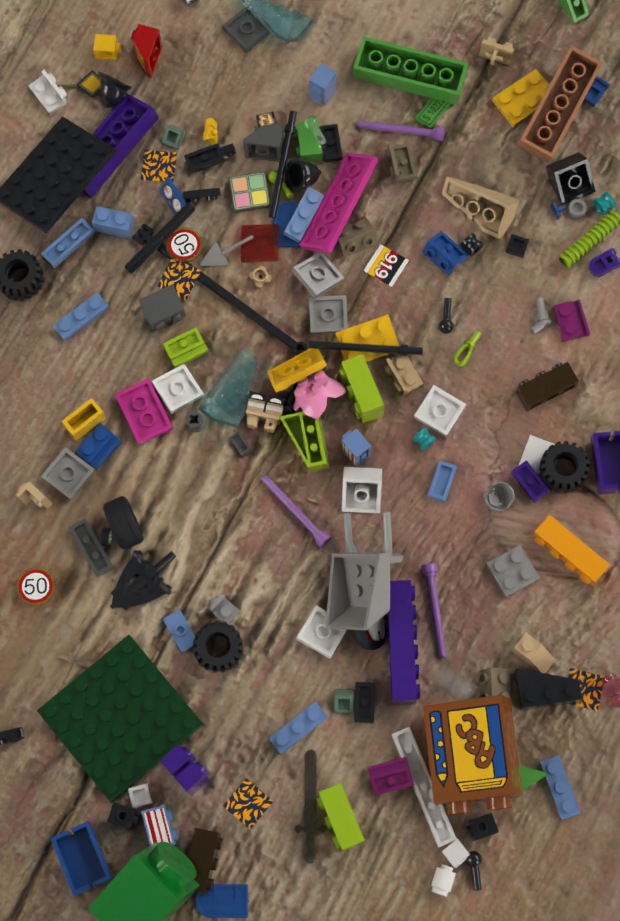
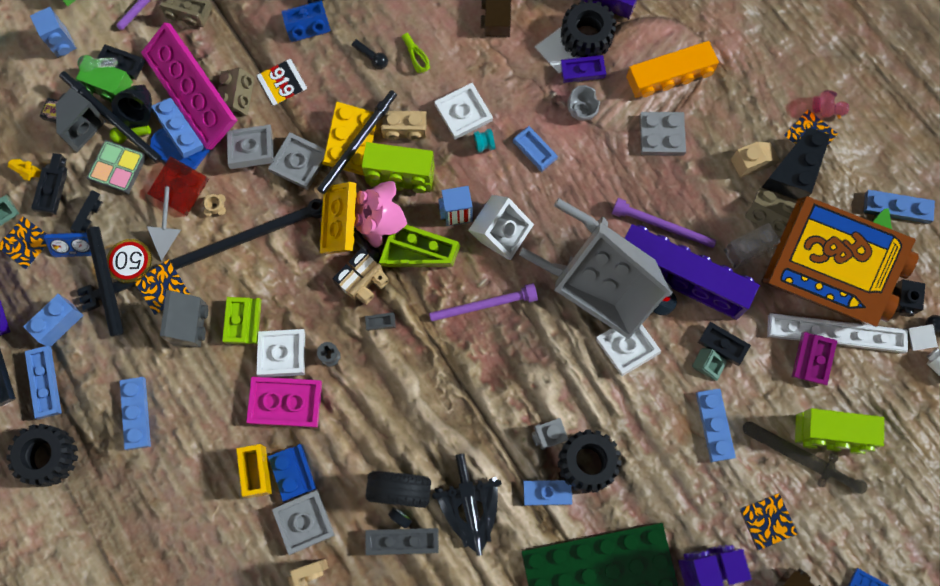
camera: 65 degrees left, 0 degrees up
clear light blue wedge [199,347,258,427] -> none

